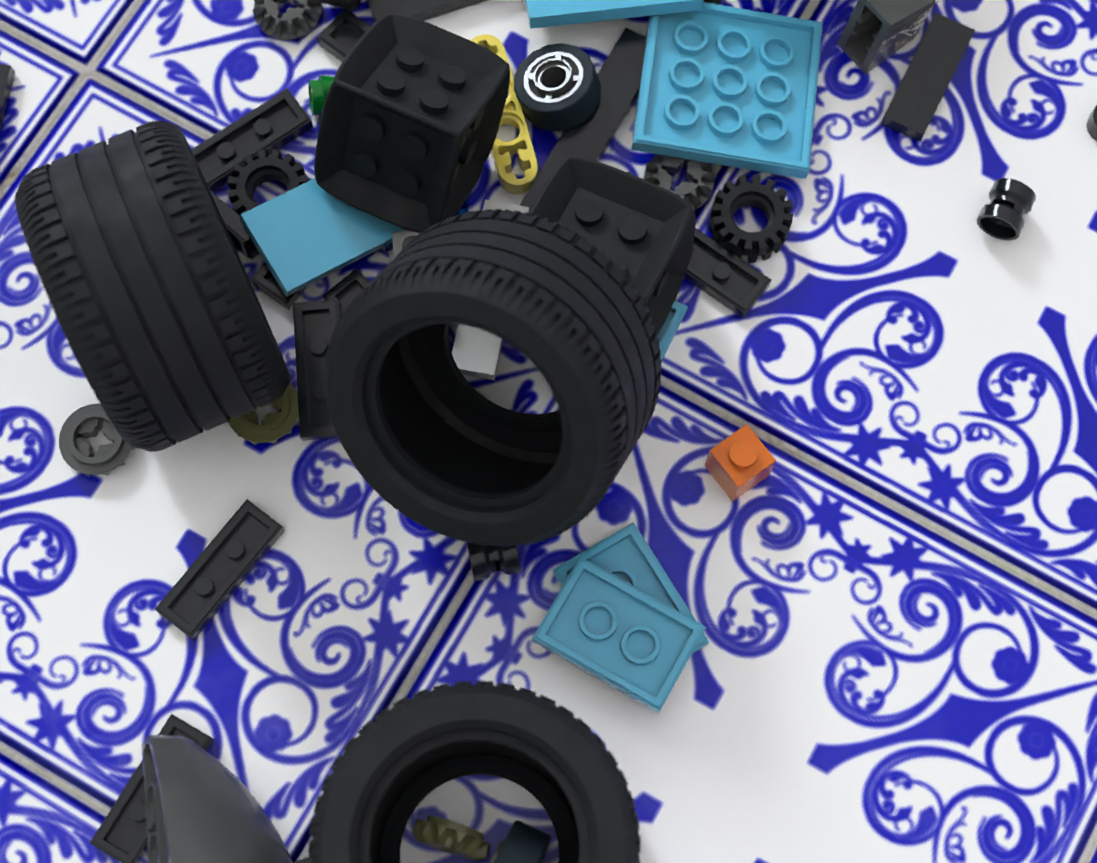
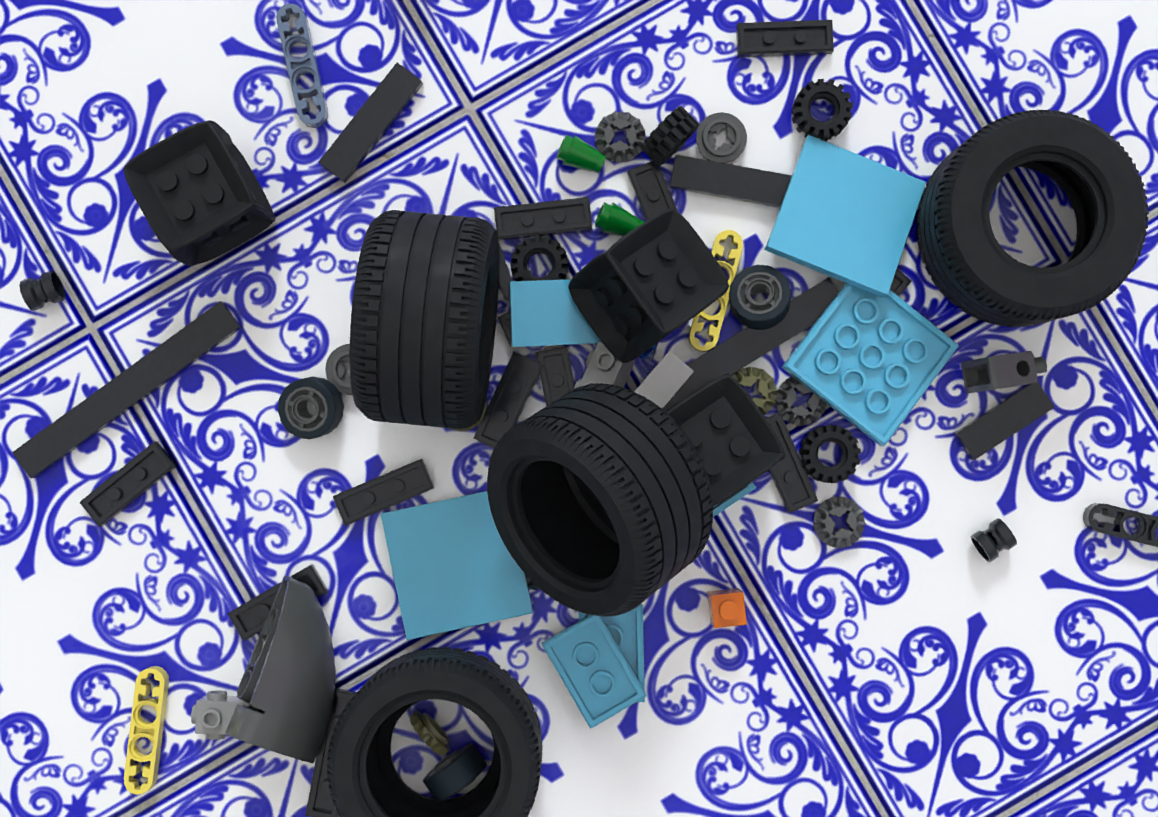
camera: 30 degrees right, 15 degrees up
none -> wheel [278,376,344,440]
none -> medium azure tile [381,491,533,640]
none -> green cone [556,135,606,173]
none -> dark grey gear [813,497,866,548]

